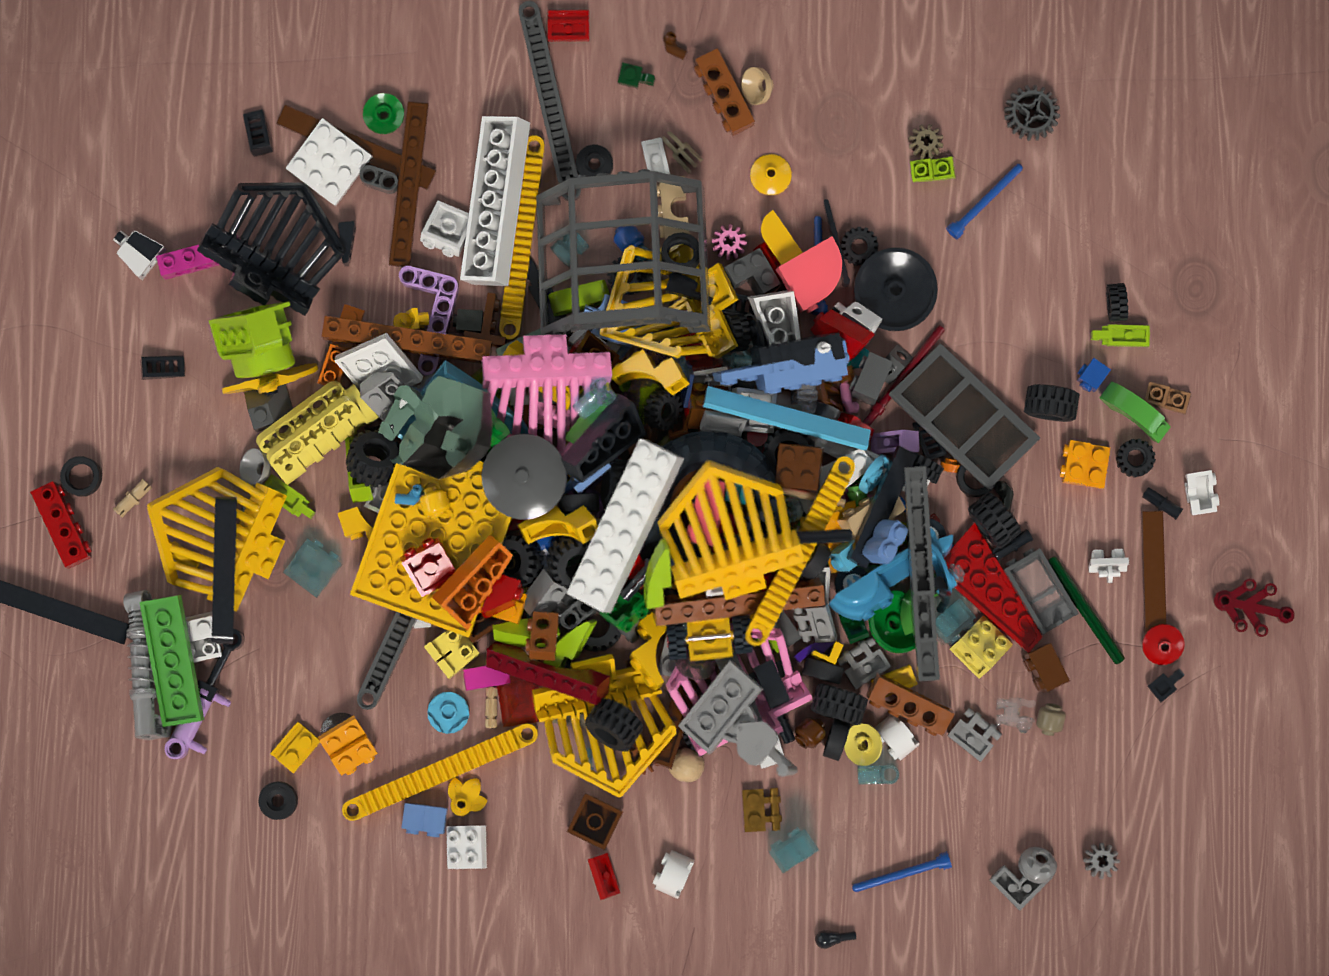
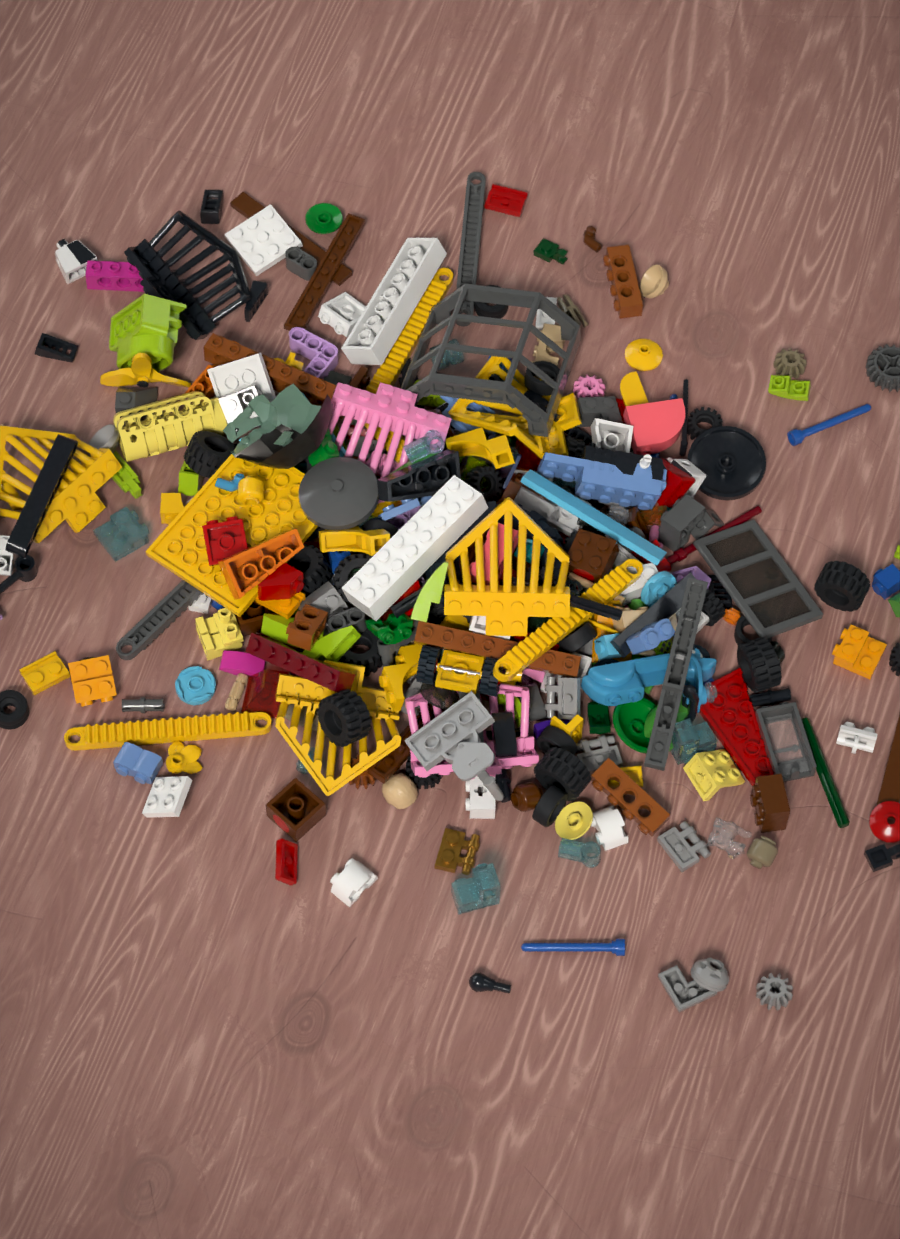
camera: 15 degrees right, 25 degrees down
none -> dark grey pin [122,697,165,713]

